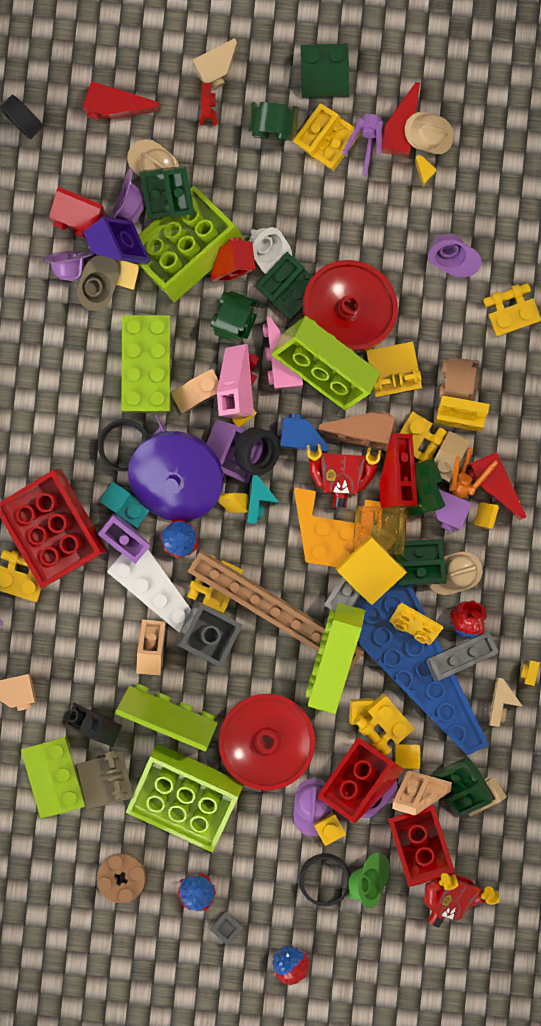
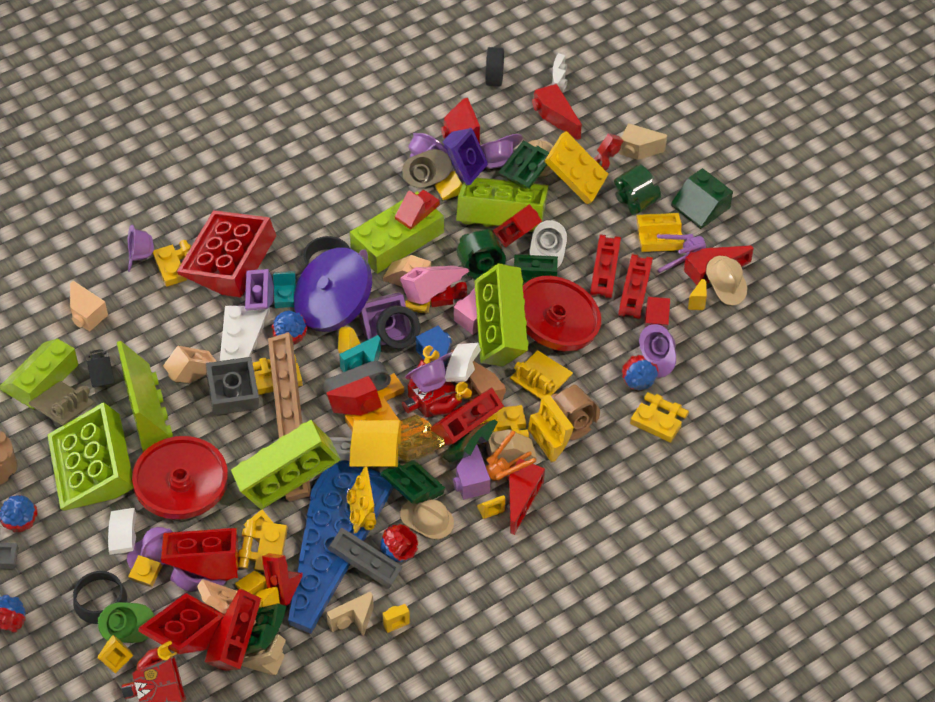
camera: 50 degrees right, 35 degrees down
none -> yellow slope [98,635,133,674]
none -> white slope [108,508,137,555]
none -> red slope [204,589,261,671]
none -> yellow slope [255,587,280,608]
none -> red slope [262,553,303,605]
none -> dark grey beam [323,361,391,398]
none -> red slope [326,376,382,416]
none -> slope [395,189,440,230]
none -> medium lavender piece [405,352,453,393]
none -> white slope [445,343,481,383]
none -> yellow plate [544,131,609,204]
none -> white slope [552,53,567,91]
none -> red plate [590,234,621,299]
none -> red plate [618,254,653,319]
none -> blue piece [622,355,659,390]
none -> red slope [645,297,670,329]

